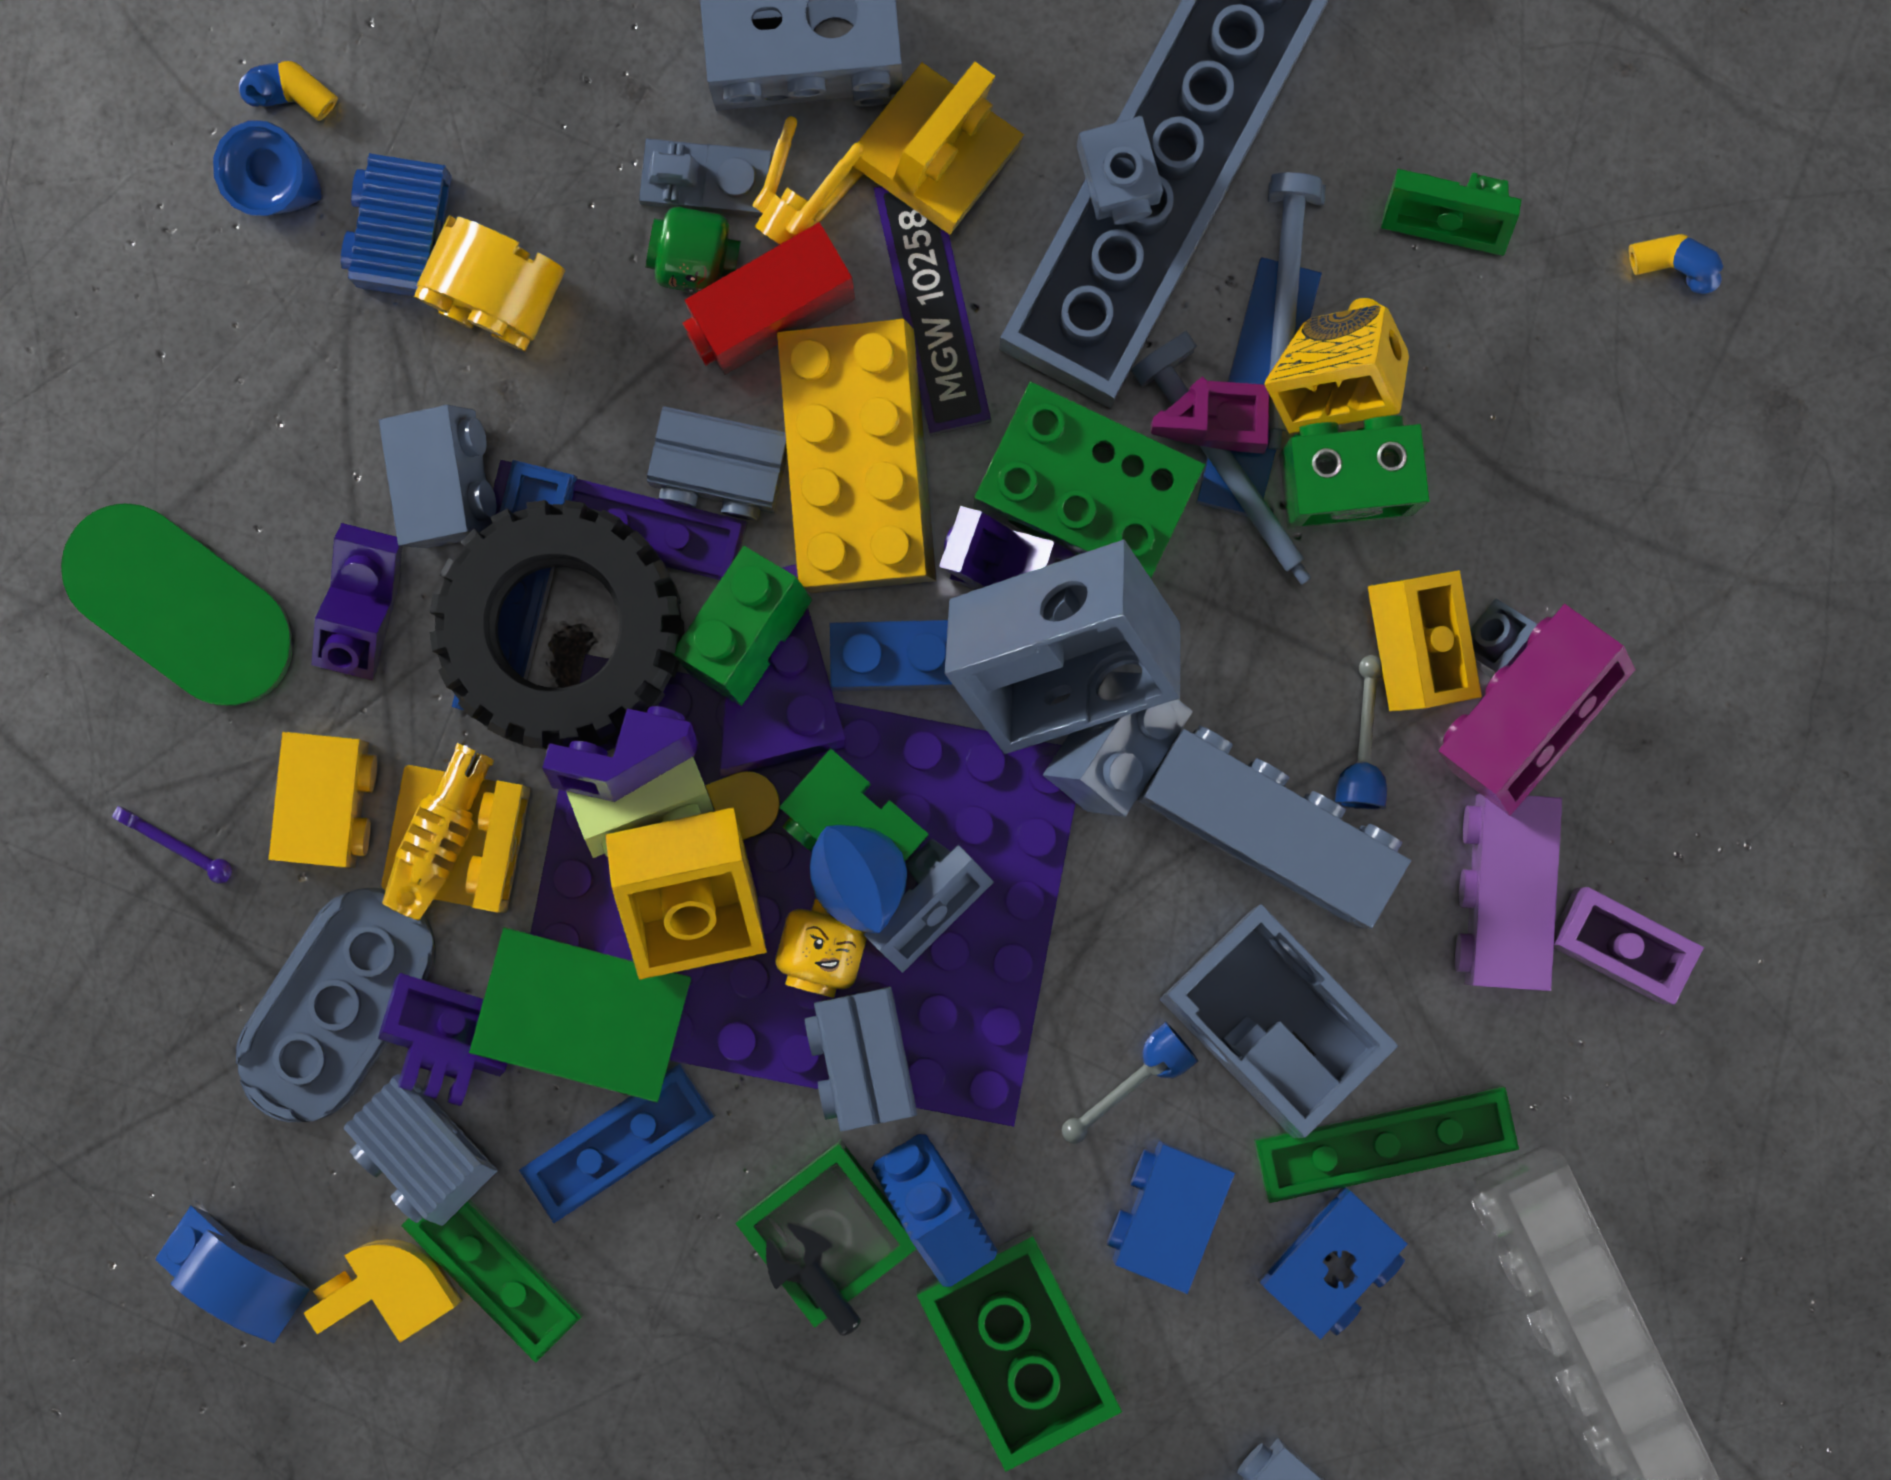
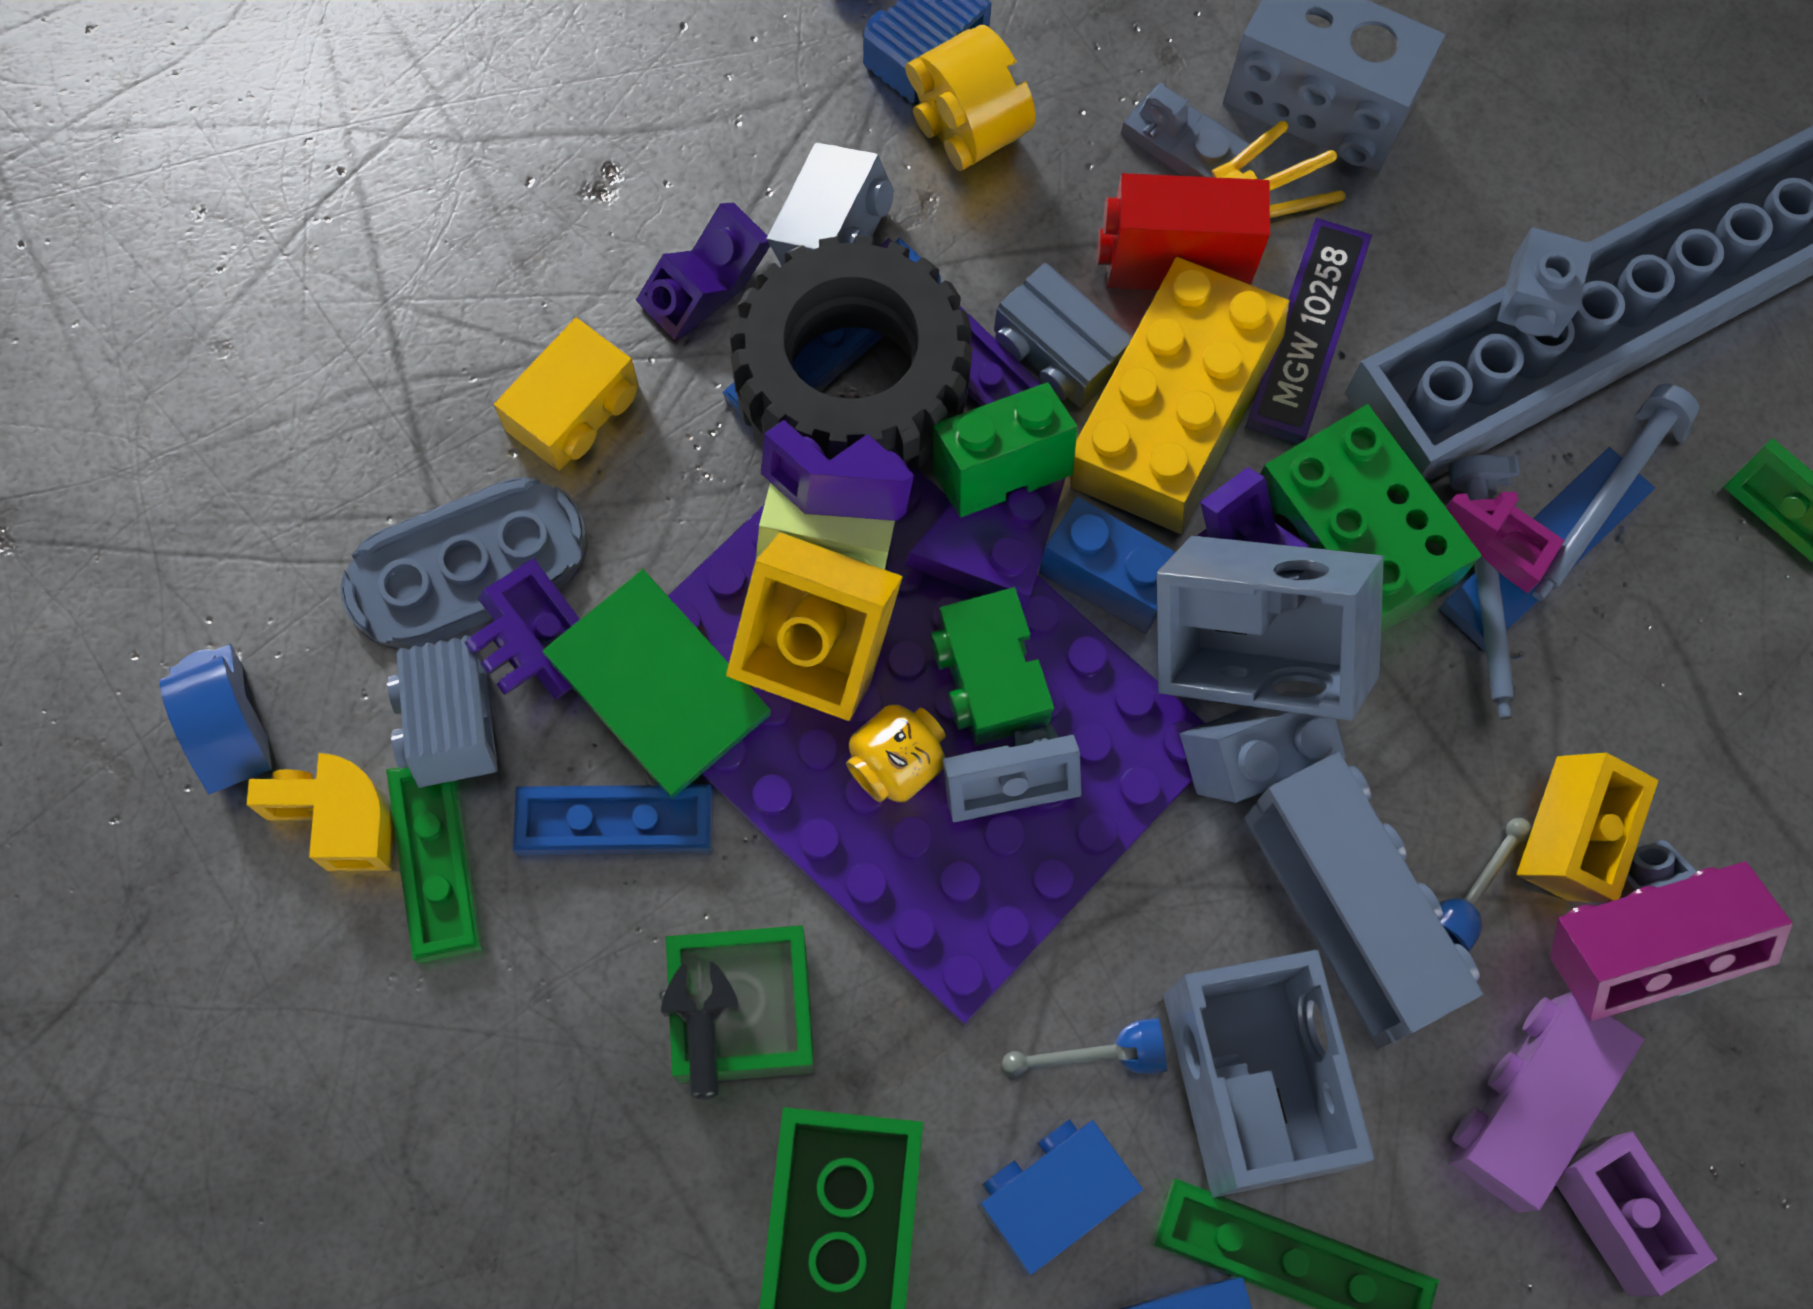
camera: 30 degrees right, 15 degrees down
green tile [61,503,293,706] -> none
dark purple hinge [112,805,232,884] -> none
yellow bracket [381,765,531,913] -> none
yellow hinge [382,743,495,920] -> none
green head [645,207,741,293] -> none
yellow tile [705,771,780,840] -> none
sand blue brick [805,986,917,1131] -> none
blue piece [810,825,907,933] -> none
yellow bracket [853,61,1025,235] -> none
blue brick [871,1134,998,1287] -> none
yellow torso [1264,298,1409,434] -> none
green piece [1279,415,1430,529] -> none

